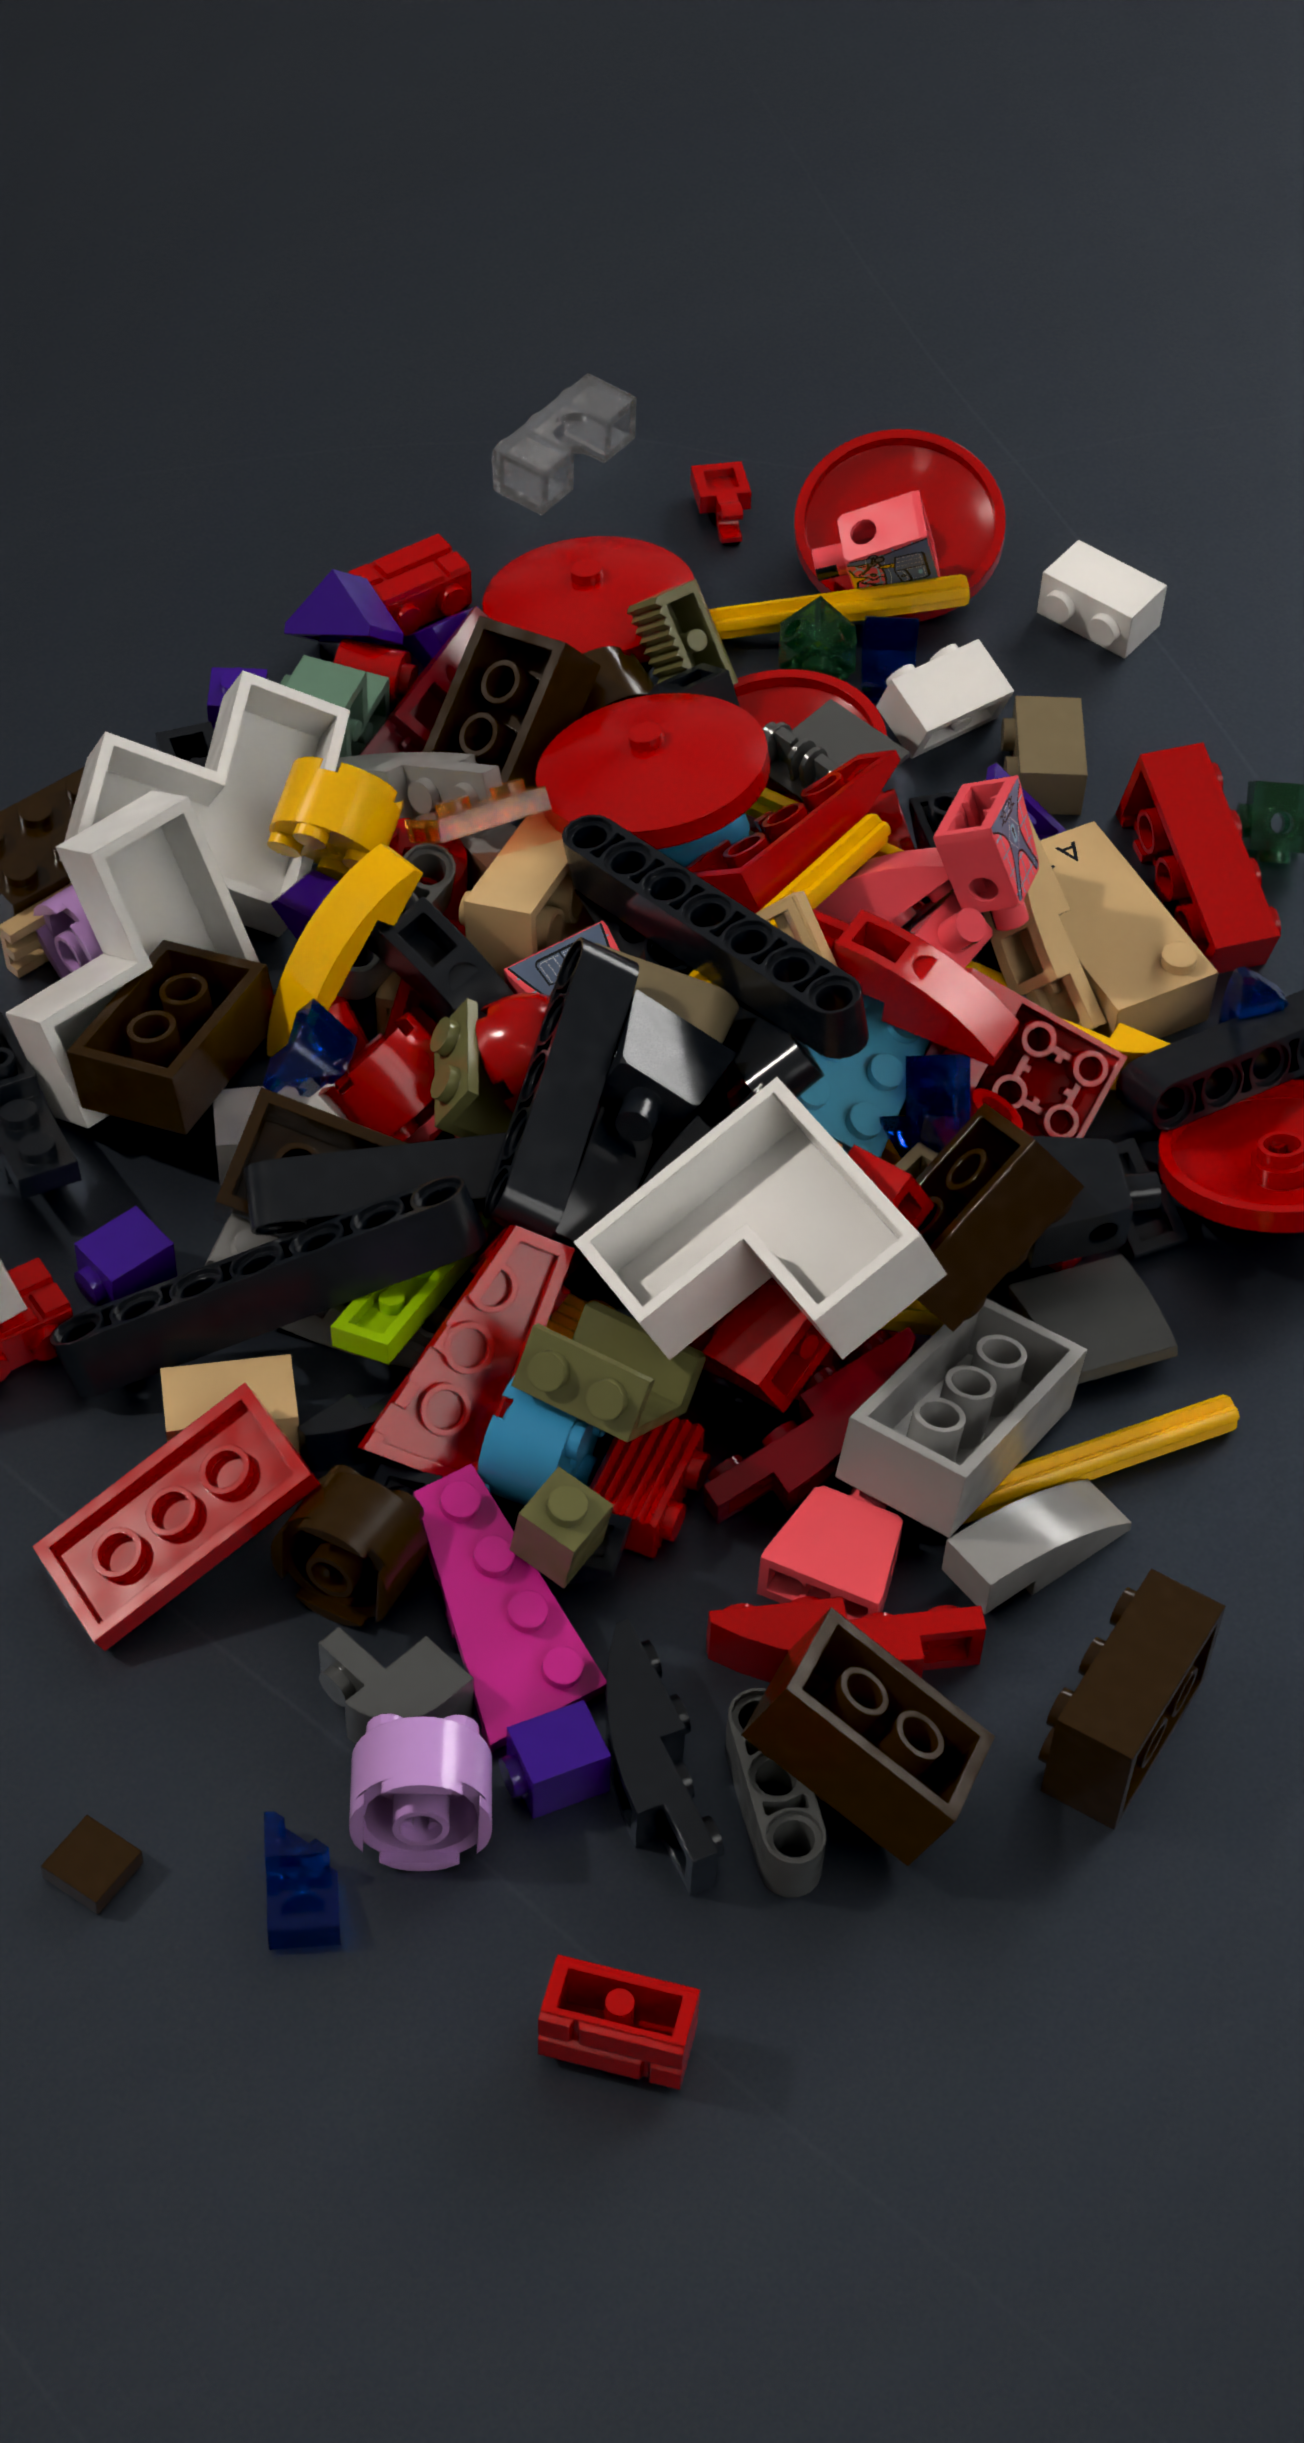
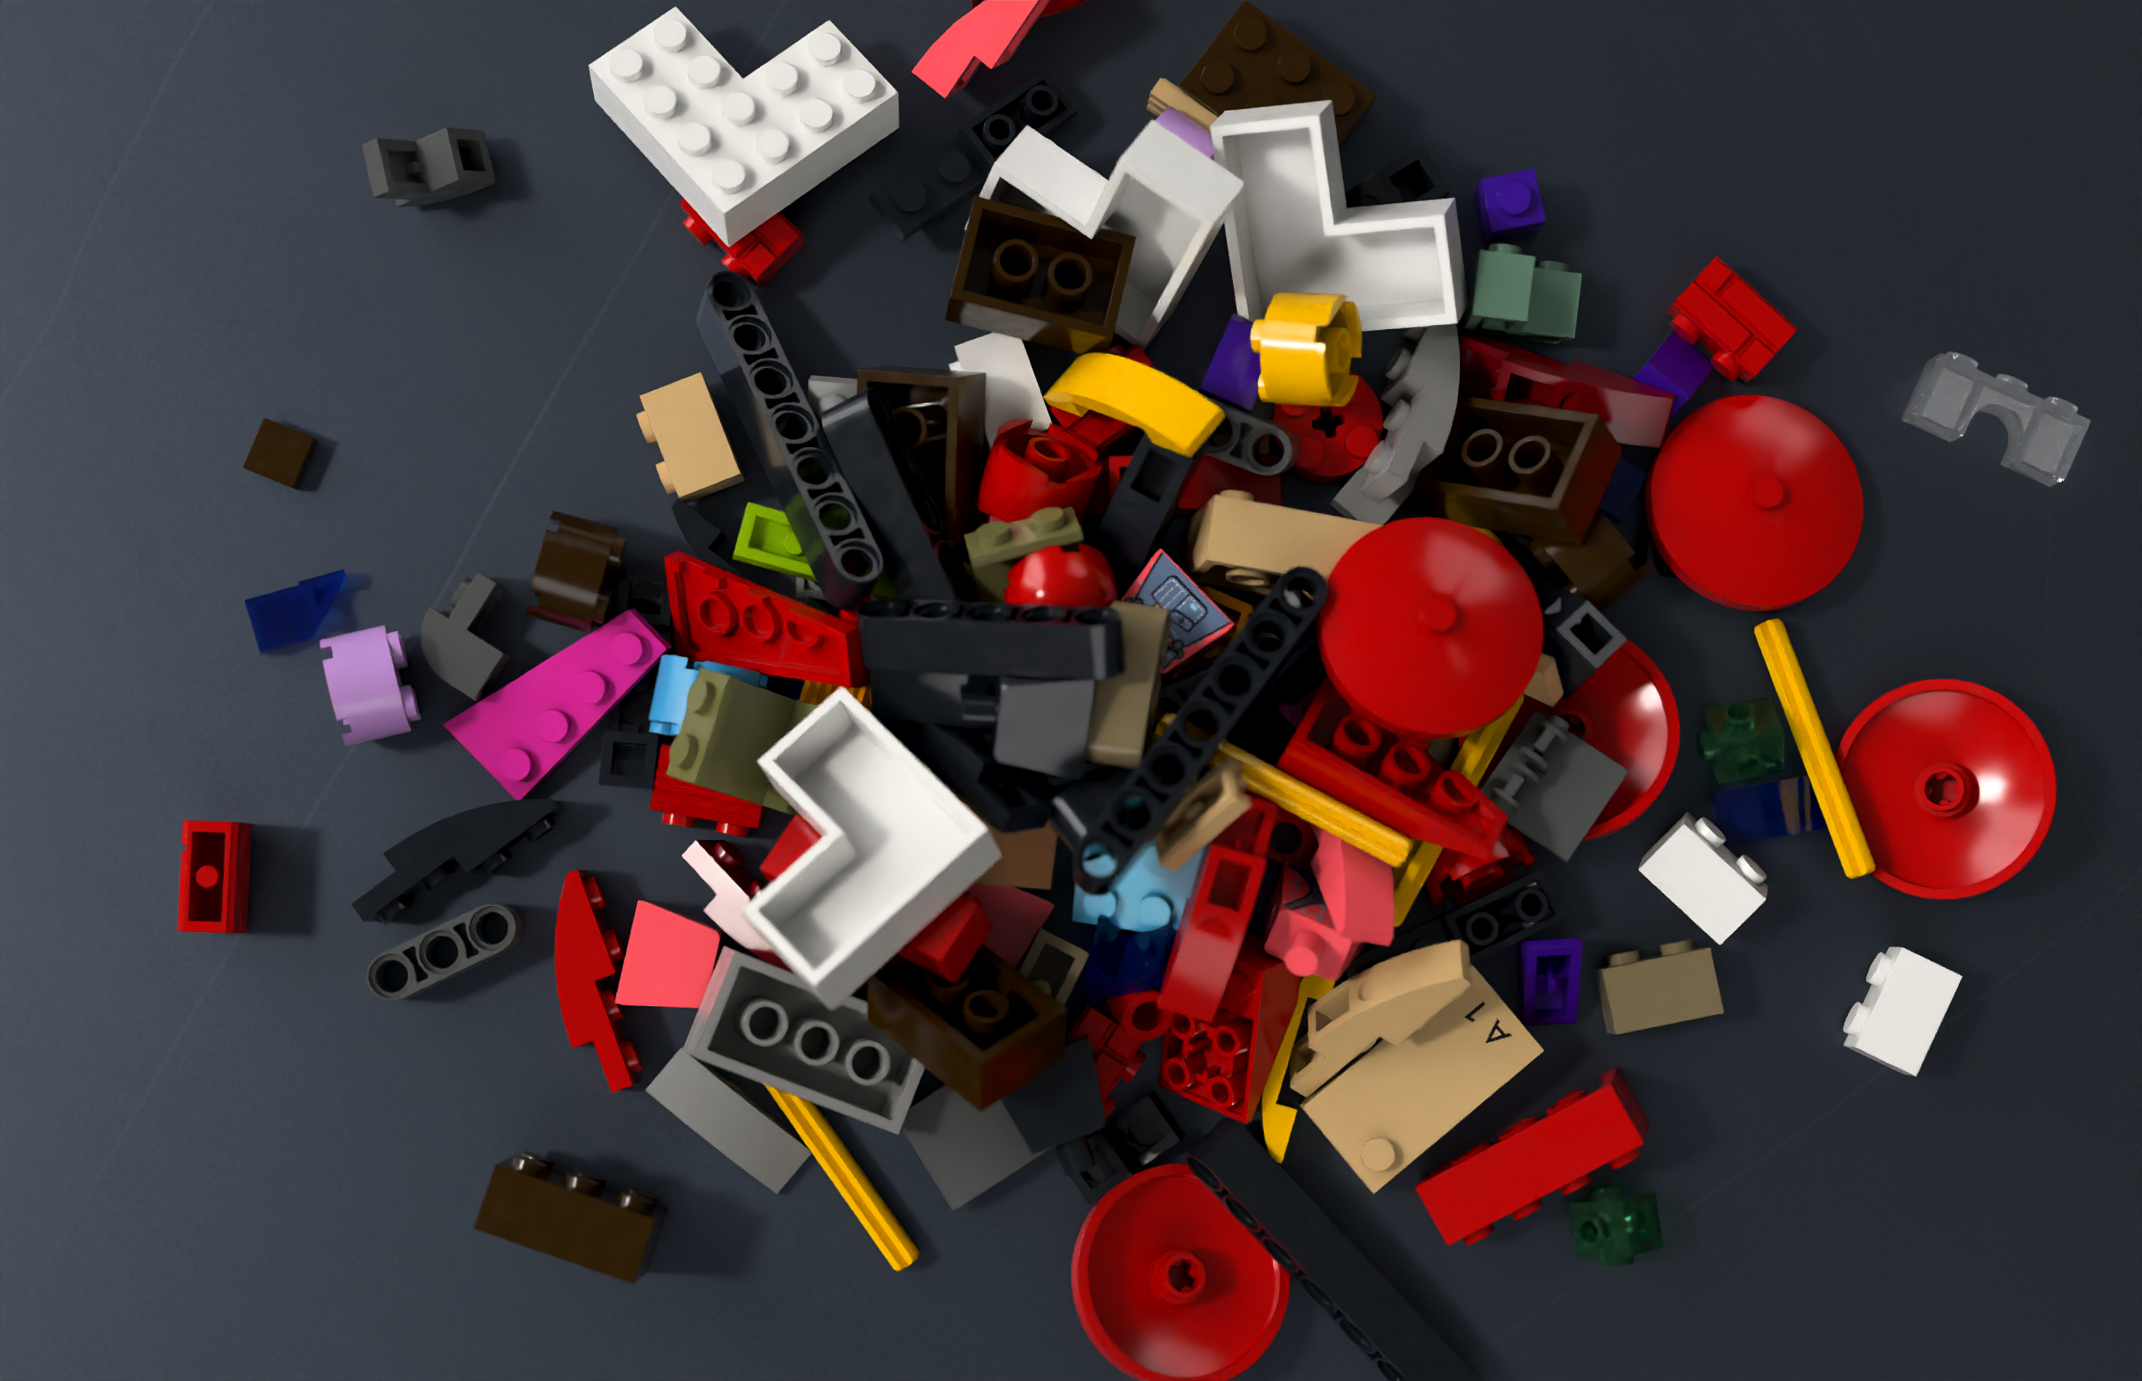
camera: 80 degrees right, 35 degrees up
red plate [32,1383,320,1651] -> none
dark purple brick [74,1206,177,1305] -> none
clear blue slope [263,998,358,1097] -> none
dark purple slope [284,569,404,645] -> none
red brick [334,638,418,706] -> none
clear orange wing [404,778,552,843] -> none
dark purple brick [499,1700,611,1819] -> none
olive brick [510,1466,614,1589] -> none
olive brick [627,579,739,685] -> none
red plate [690,461,752,544] -> none
dark brown brick [741,1607,995,1866] -> none
coral torso [812,490,941,589] -> none
coral torso [933,775,1039,931] -> none
clear blue slope [1218,966,1289,1024] -> none

